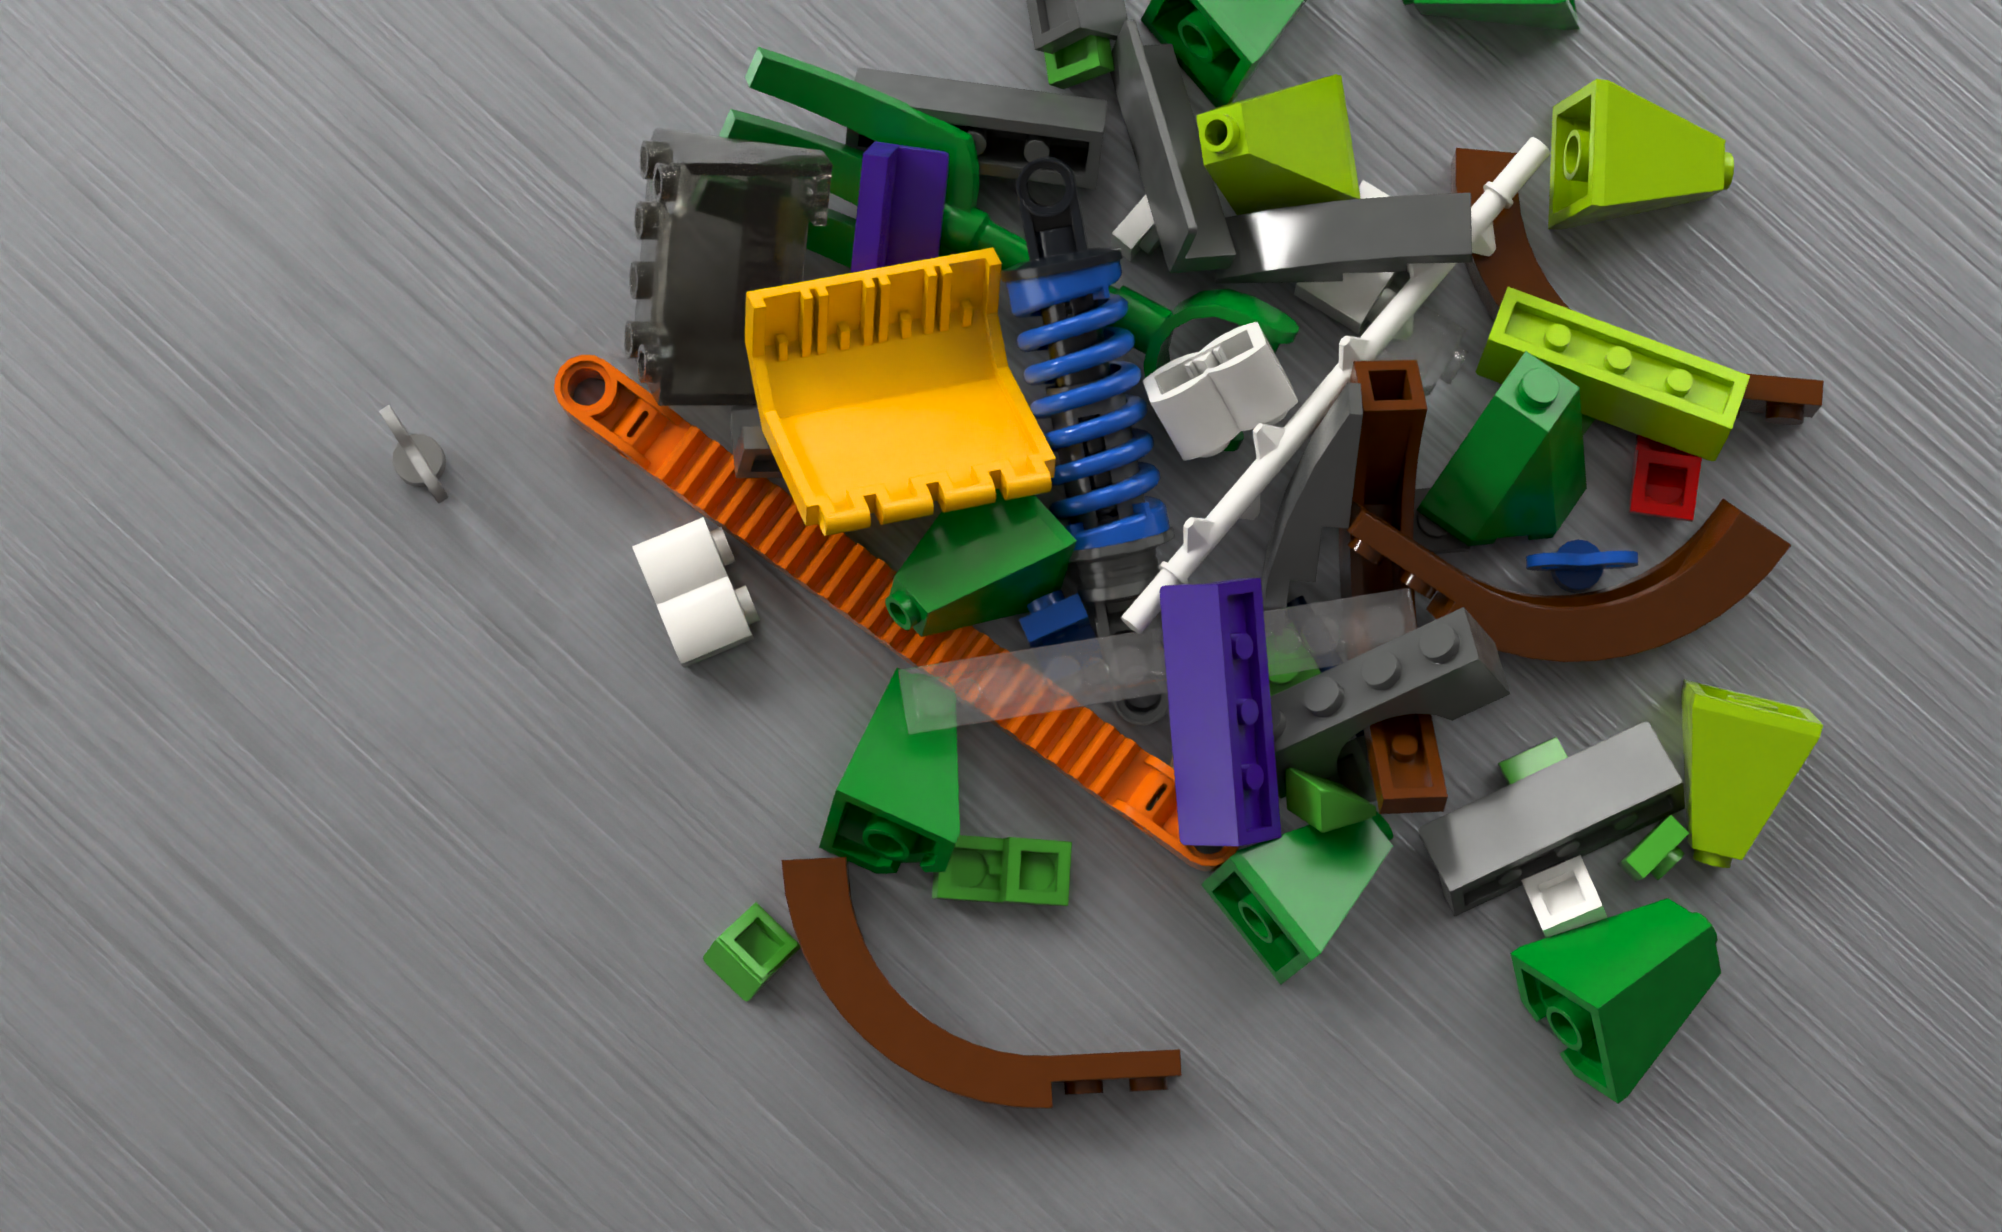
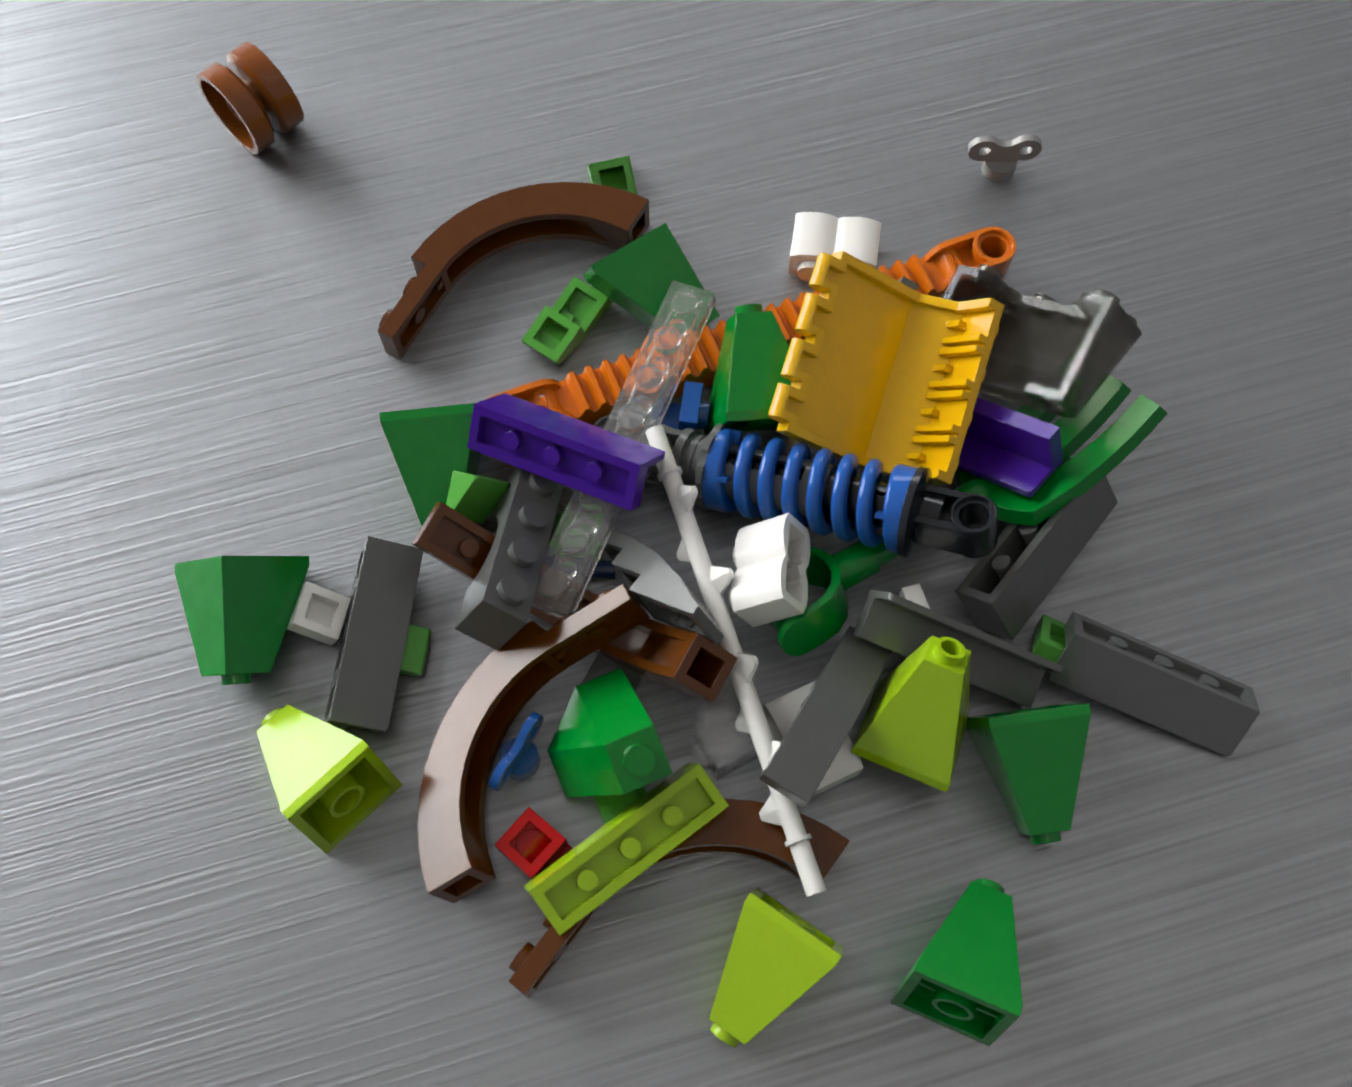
camera: 120 degrees right, 15 degrees down
bright green plate [1618,815,1689,882] -> none

